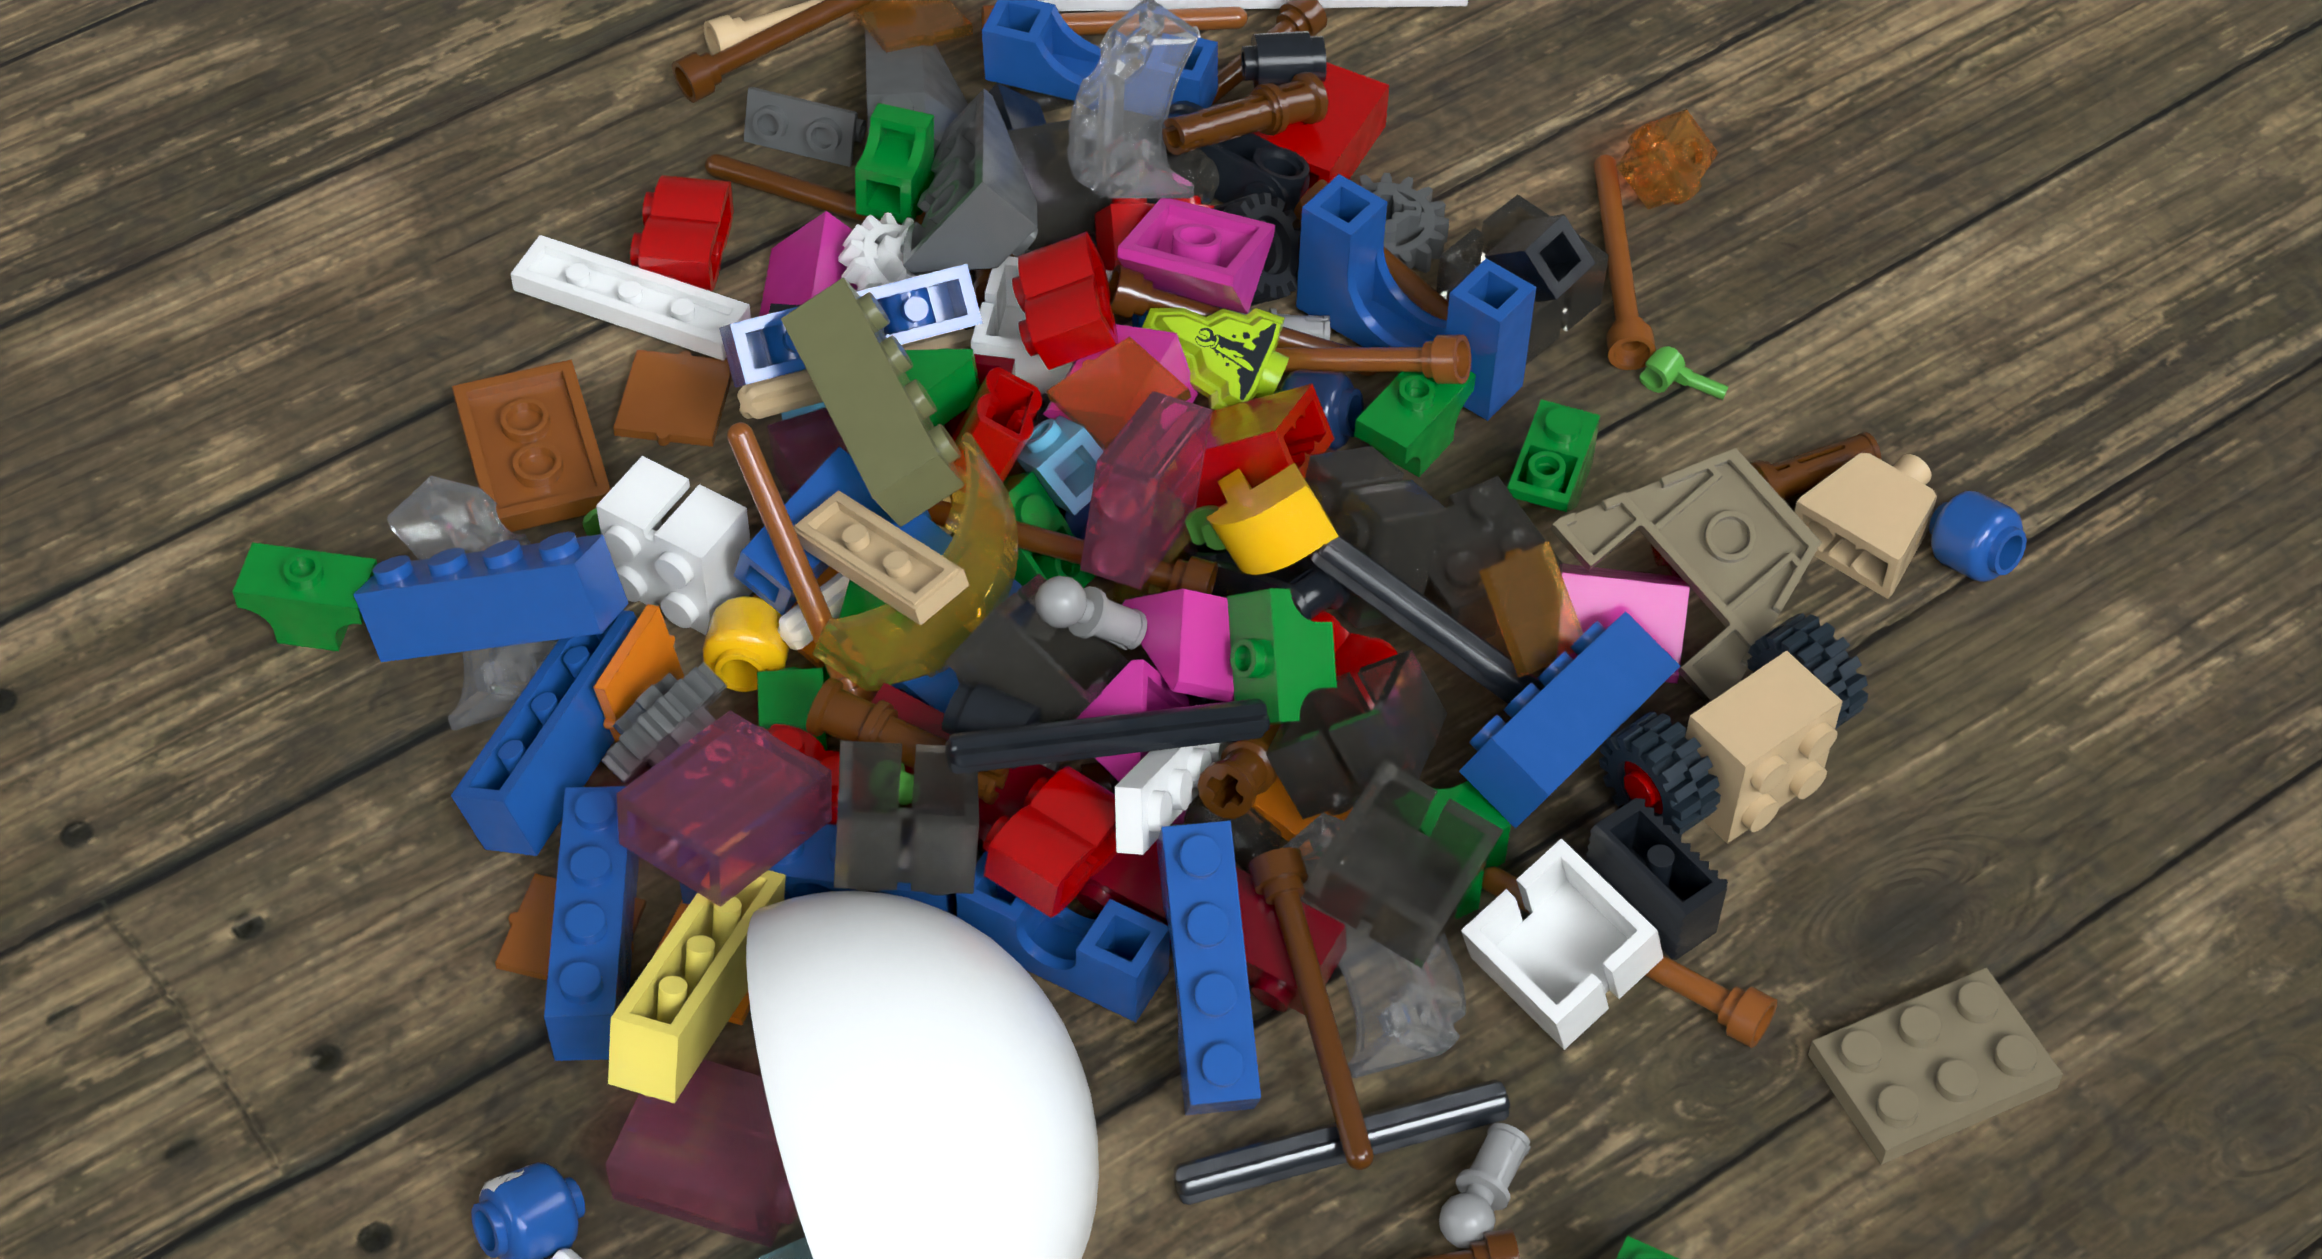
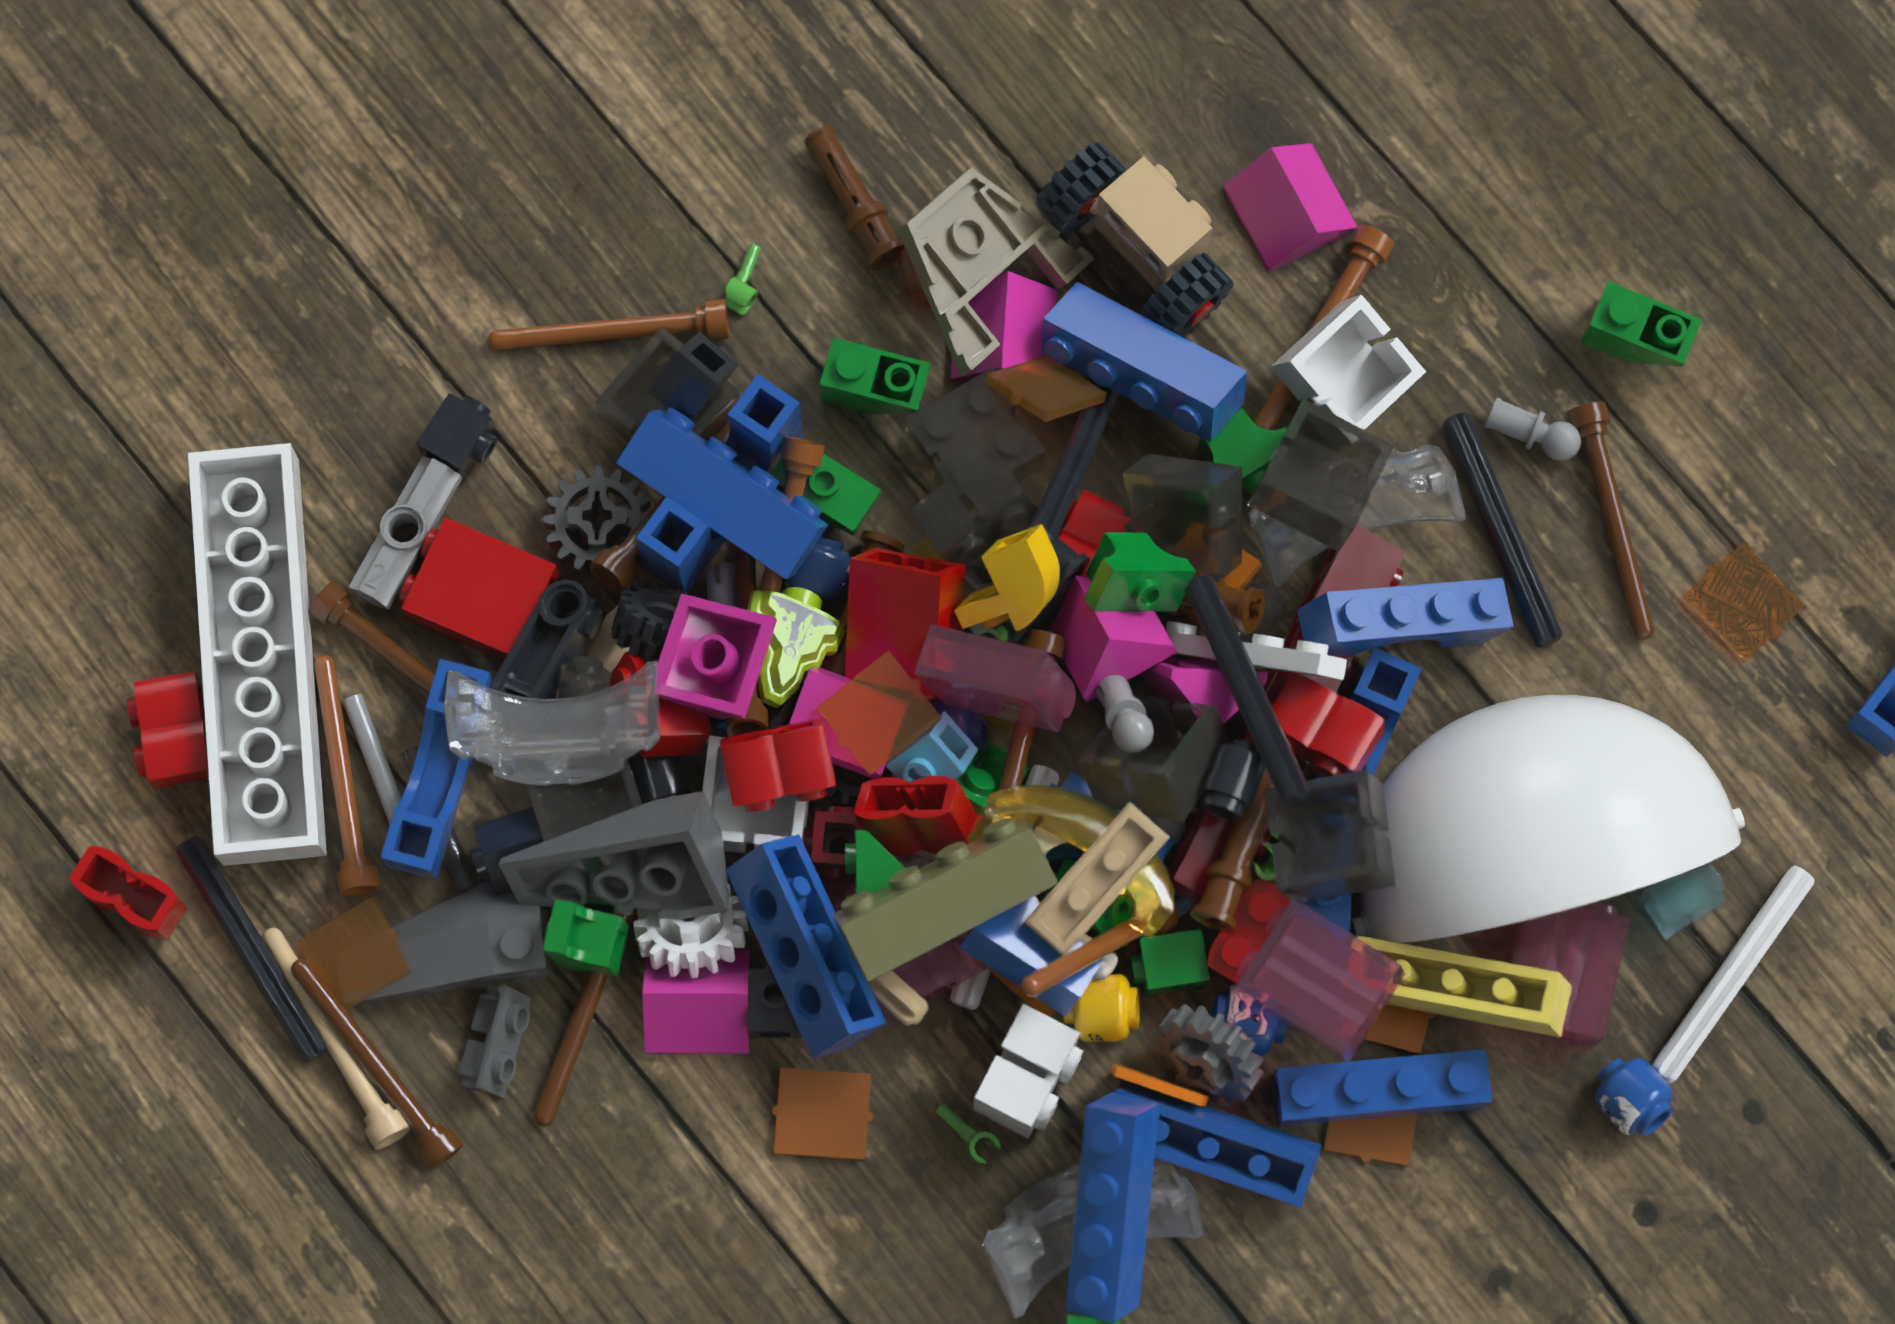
camera: 95 degrees left, 25 degrees up
dark orange plate [452,359,611,537] -> none
white plate [511,235,751,361] -> none
red brick [630,175,734,292] -> none
reddish brown pin [1162,72,1328,155] -> none
black brick [1241,31,1327,88] -> none
reddish brown piece [1248,847,1374,1170] -> none
black brick [1585,798,1728,960] -> none
clear orange brick [1616,109,1719,210] -> none
tan torso [1795,453,1937,599] -> none
dark tan plate [1808,968,2063,1165] -> none
blue head [1929,491,2027,582] -> none
none -> light grey piece [349,456,462,610]
none -> black brick [416,393,498,482]
none -> blue brick [616,408,828,579]
none -> dark pink slope [1223,143,1358,273]

